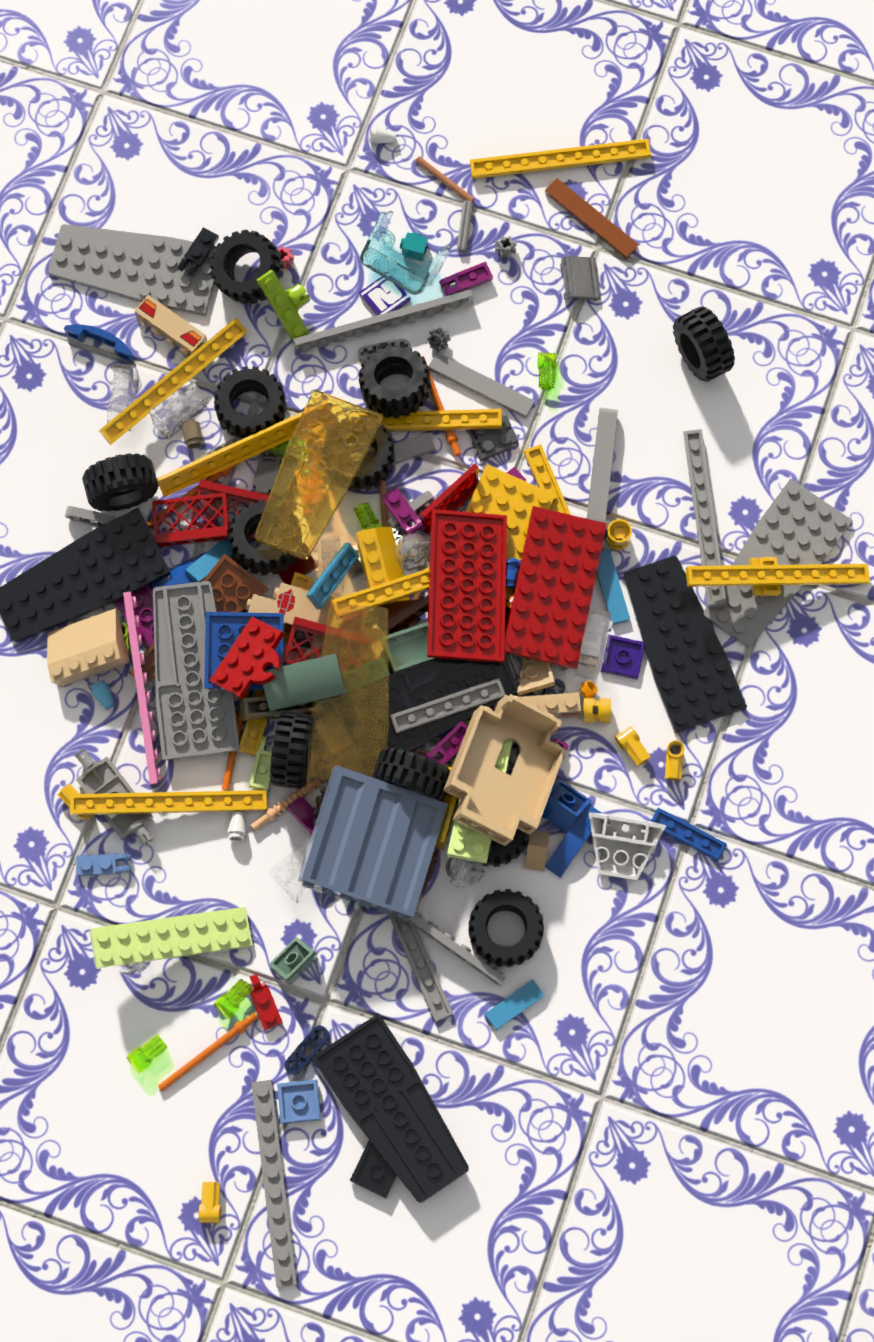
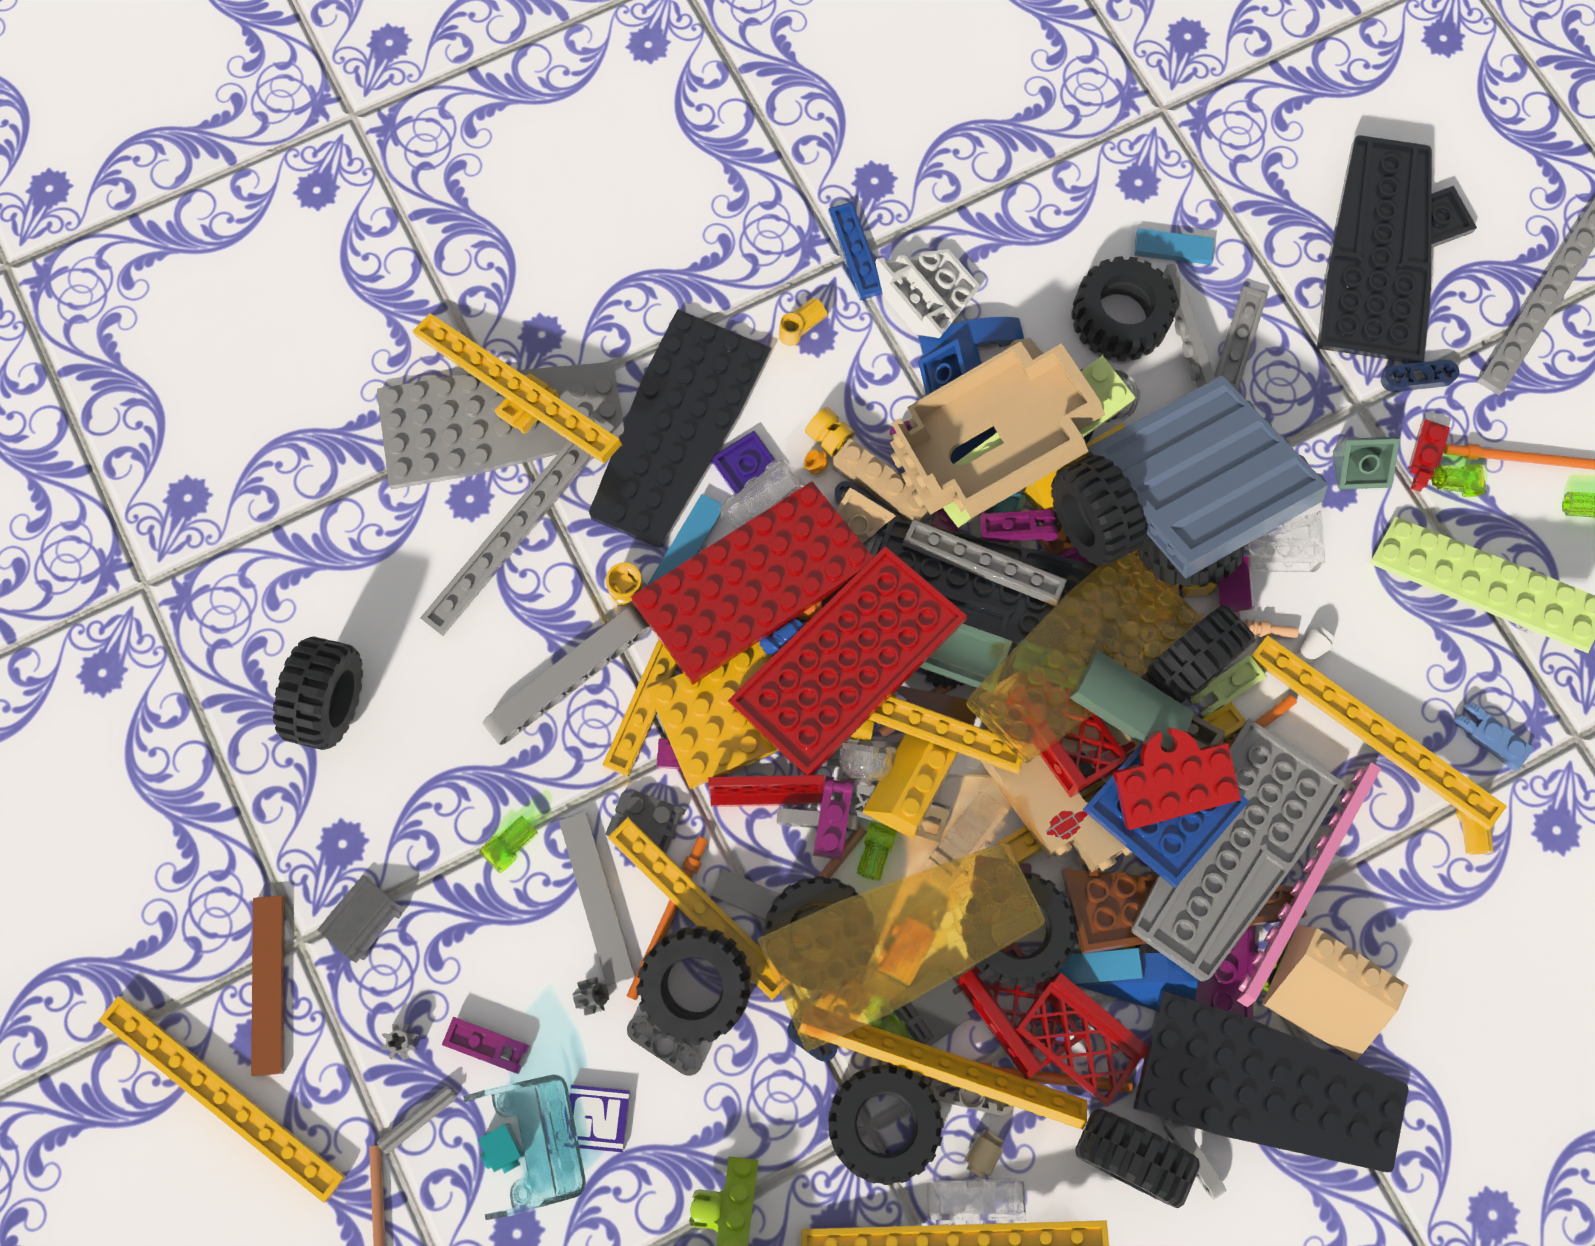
camera: 140 degrees left, 0 degrees up
light grey plate [75,748,154,846] -> none
medium azure cone [90,680,115,710] -> none
medium blue plate [277,1079,321,1125] -> none
light grey plate [294,290,473,352] -> none
dark azure tile [306,542,360,609] -> none
yellow piece [615,726,651,767] -> none

